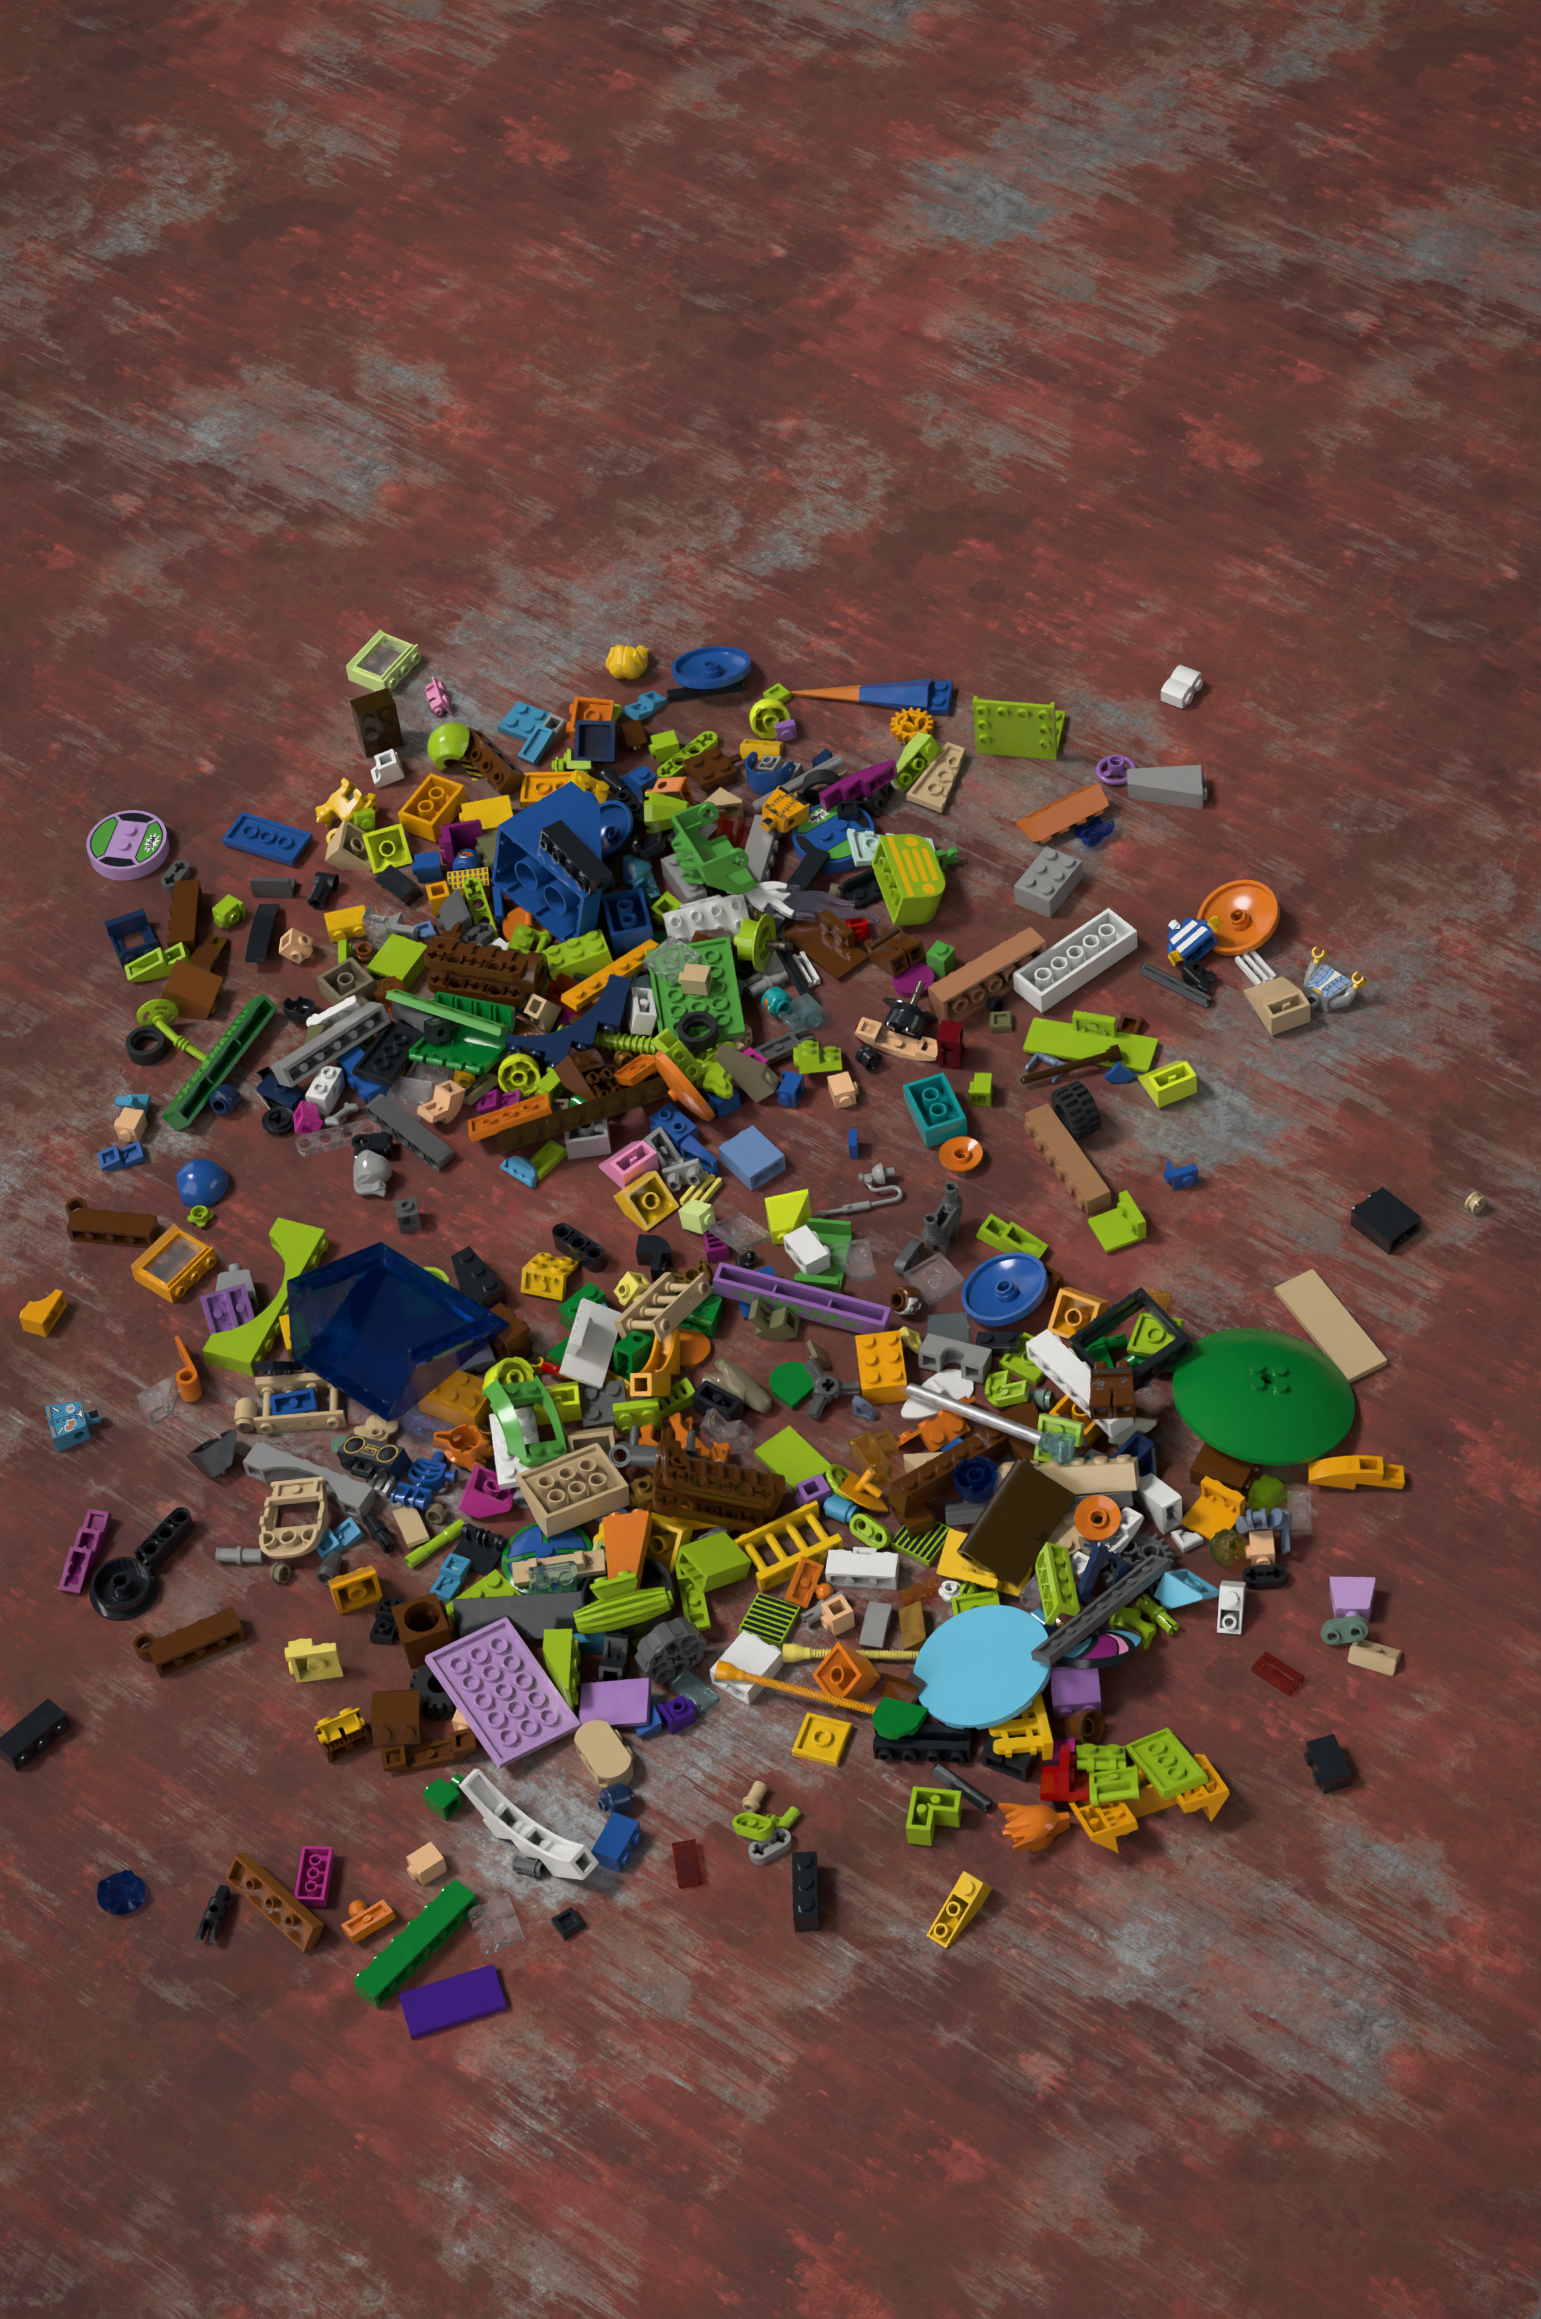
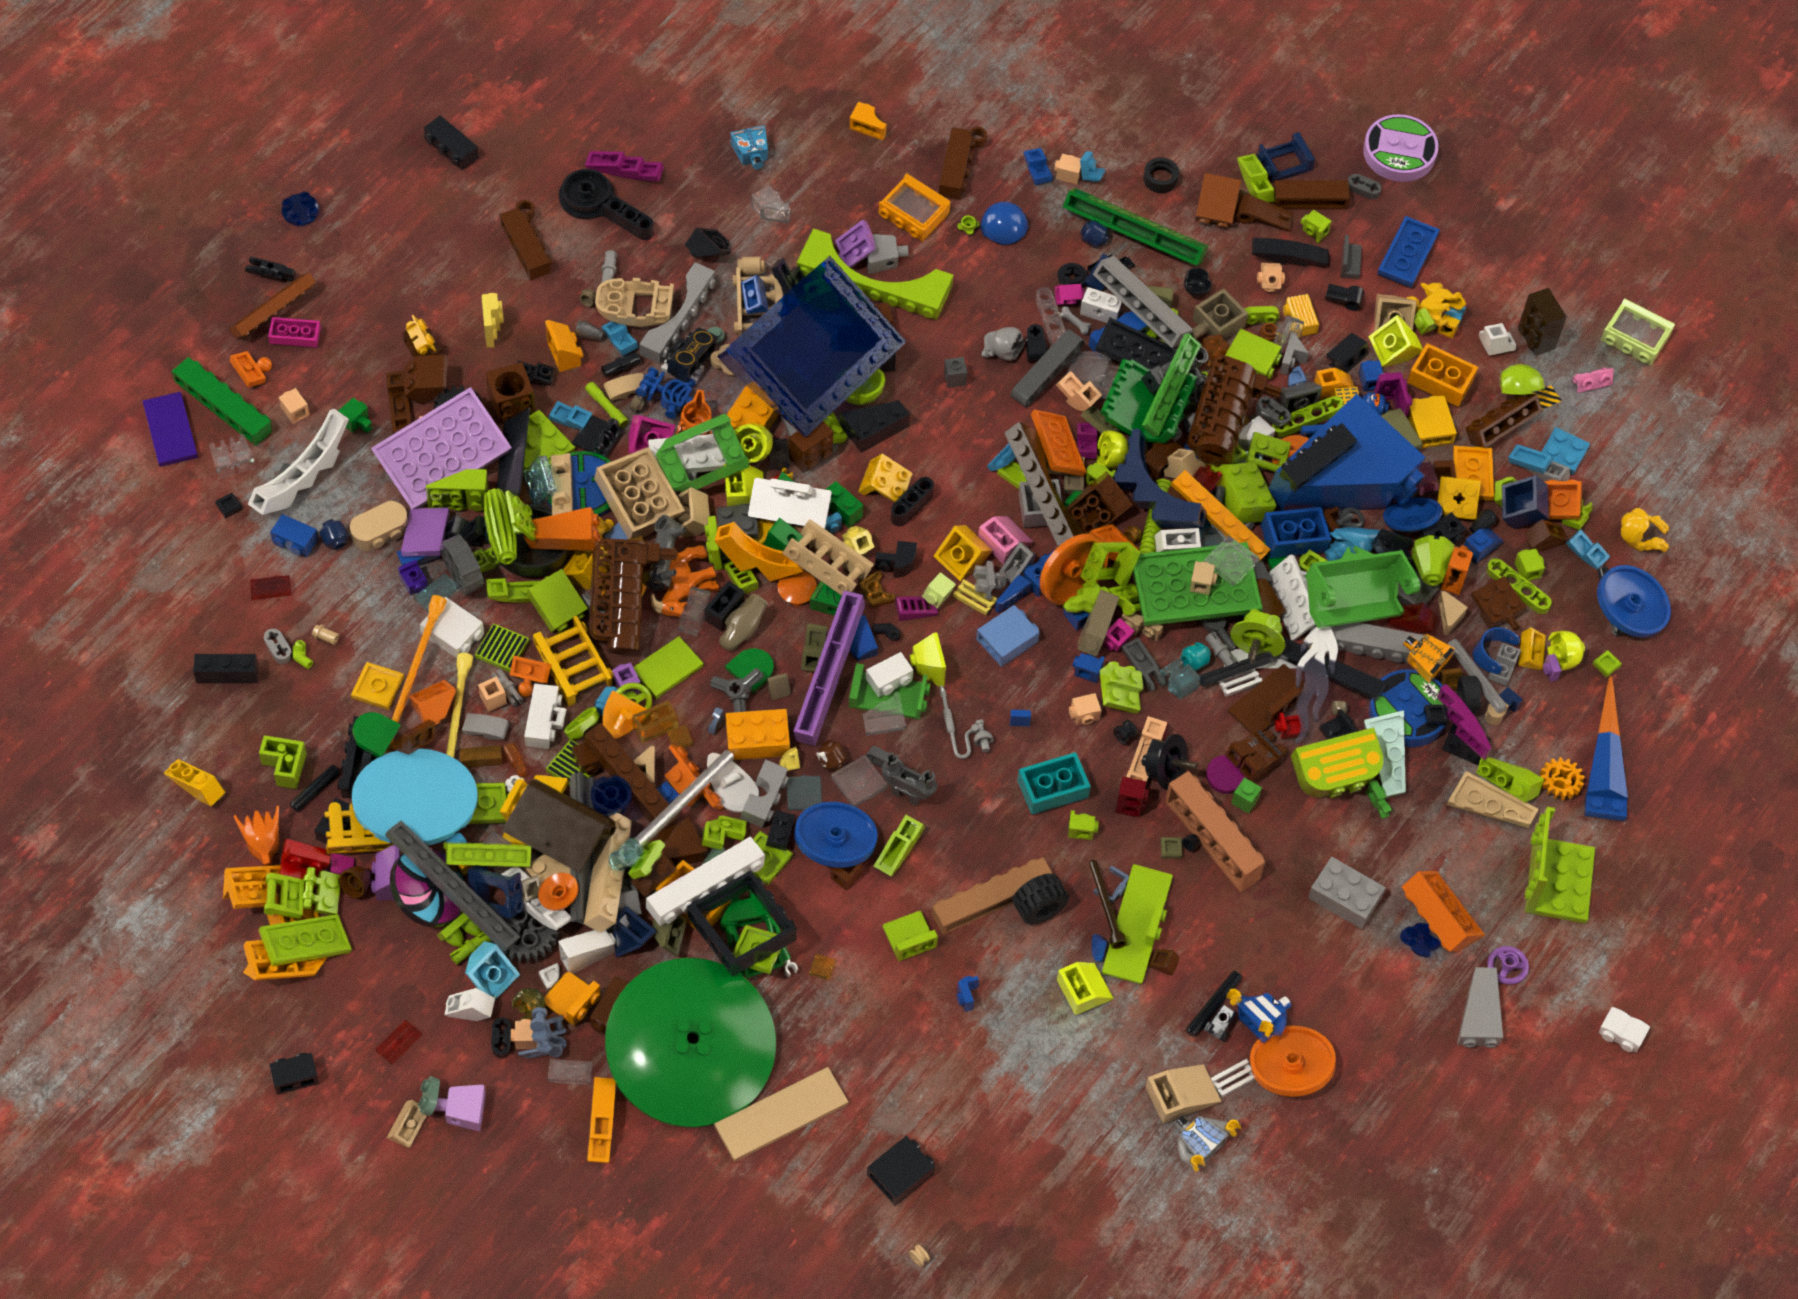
camera: 80 degrees right, 10 degrees up
lime dish [136,999,208,1062] -> none
orange door [174,1336,202,1402] -> none
white hinge [306,995,365,1029] -> none
lime plate [552,756,565,772] -> none
black tyre [677,1011,719,1052] -> none
clear plate [709,1212,771,1253] -> none
lime plate [732,1812,775,1841] -> none
orange dish [939,1136,983,1172] -> none
white brick [1013,908,1138,1013] -> none
light orange slope [1048,1287,1109,1339] -> none
reddish brown hips [1089,1360,1136,1420] -> none
clear neon green brick [1249,1474,1284,1515] -> none

